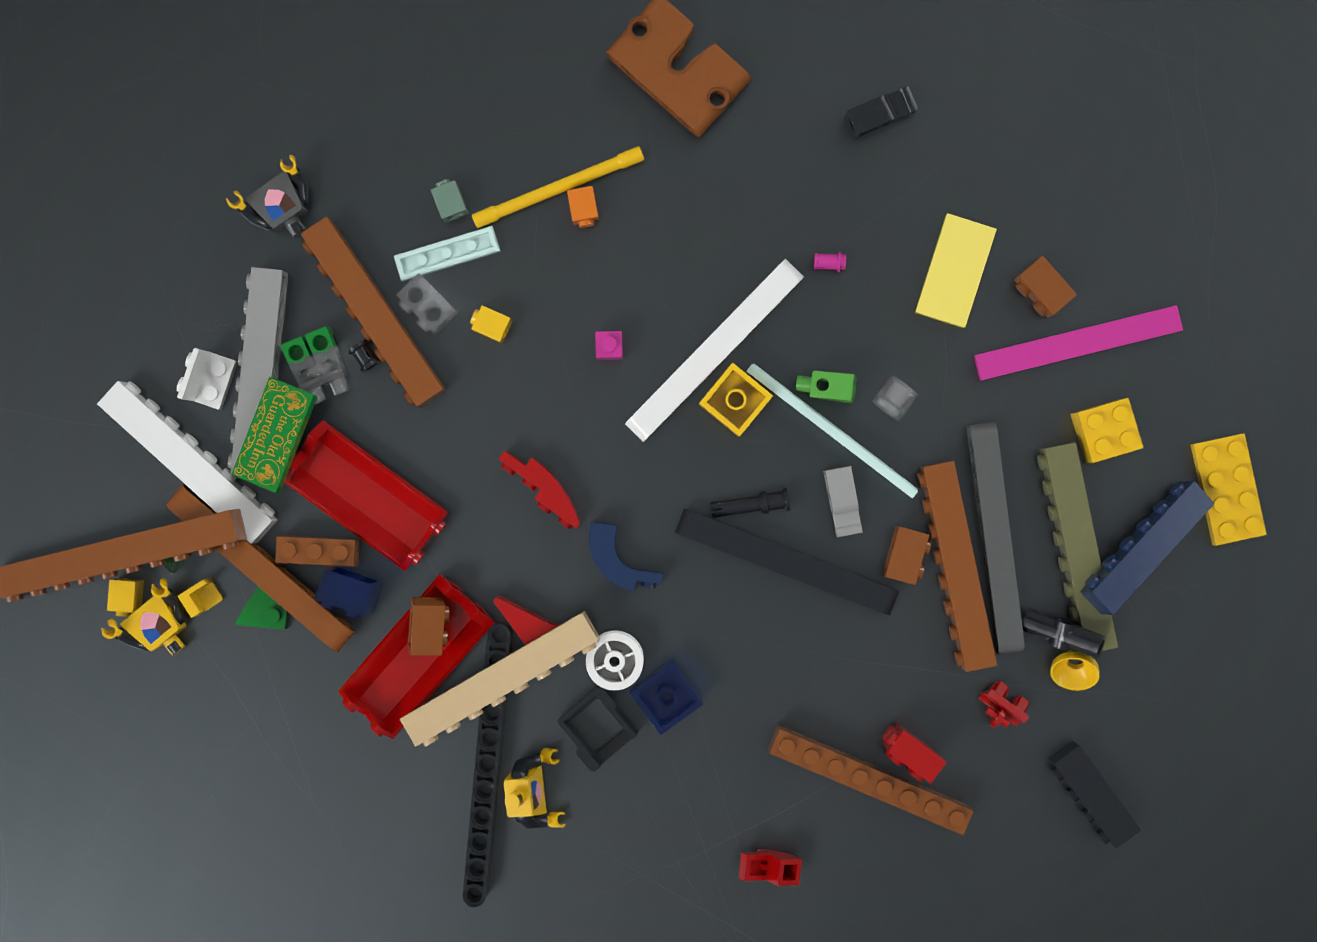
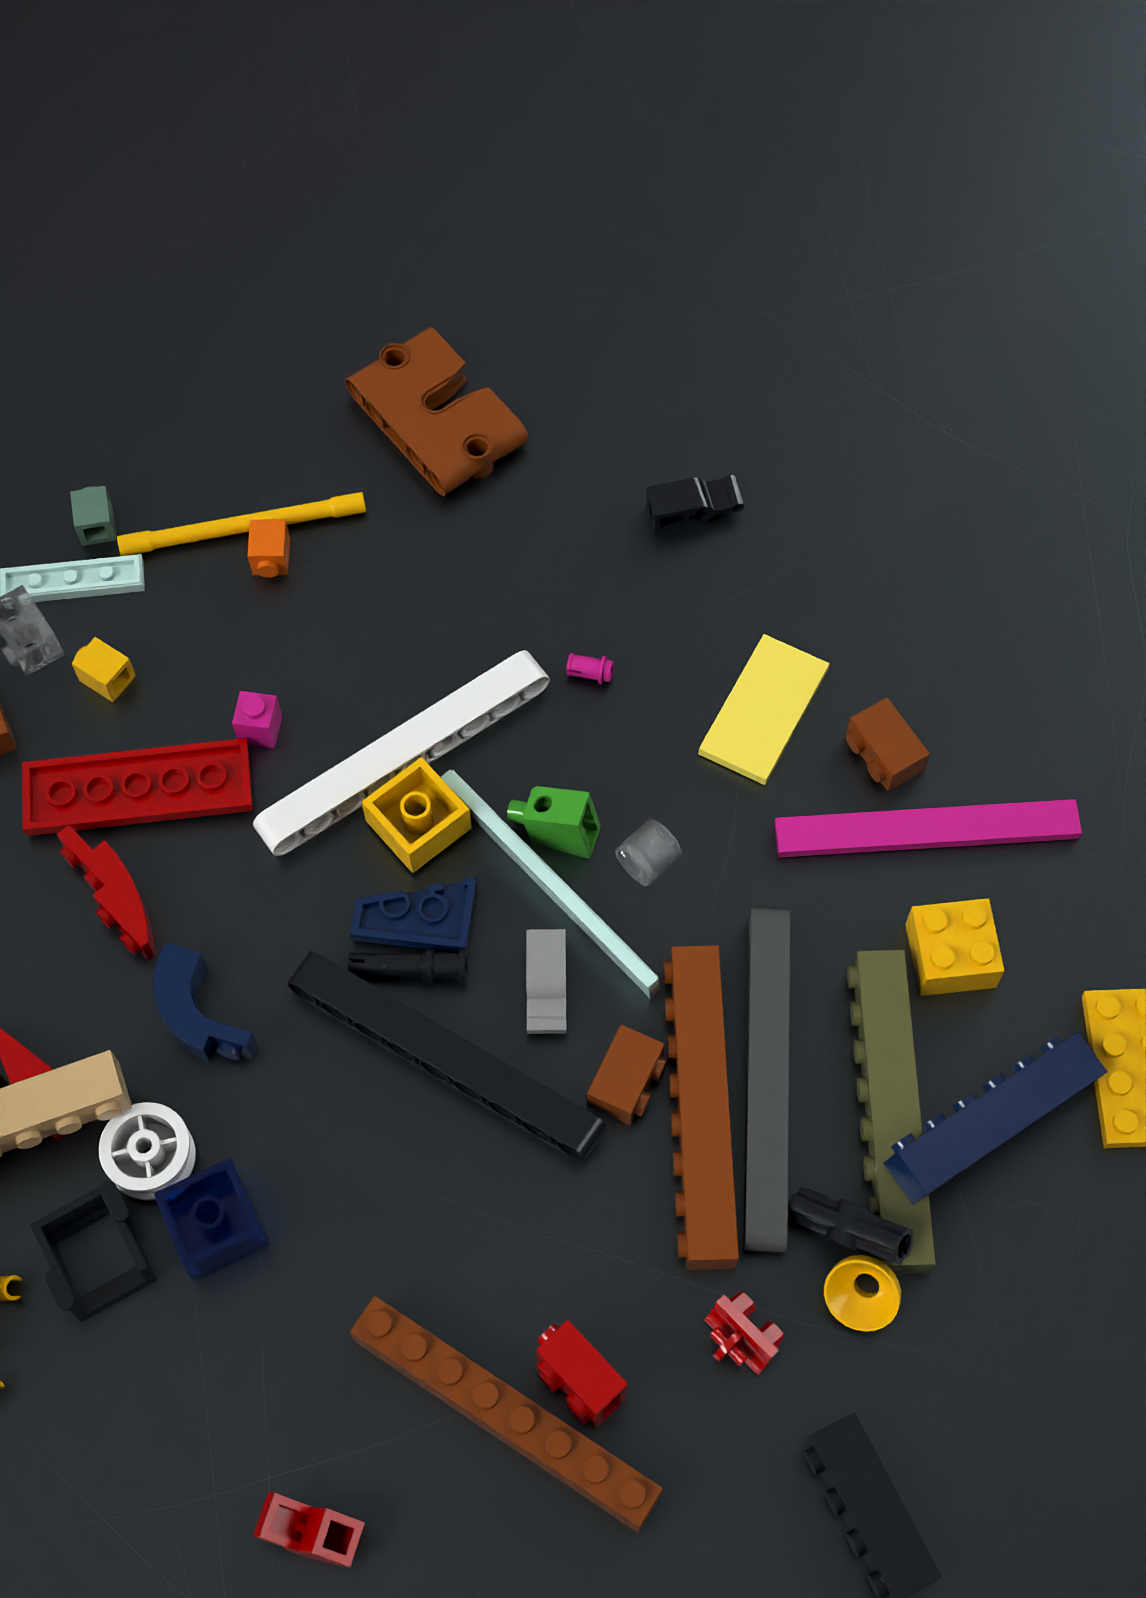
camera: 10 degrees right, 25 degrees down
none -> red plate [22,738,253,836]
none -> dark blue wing [350,877,477,952]

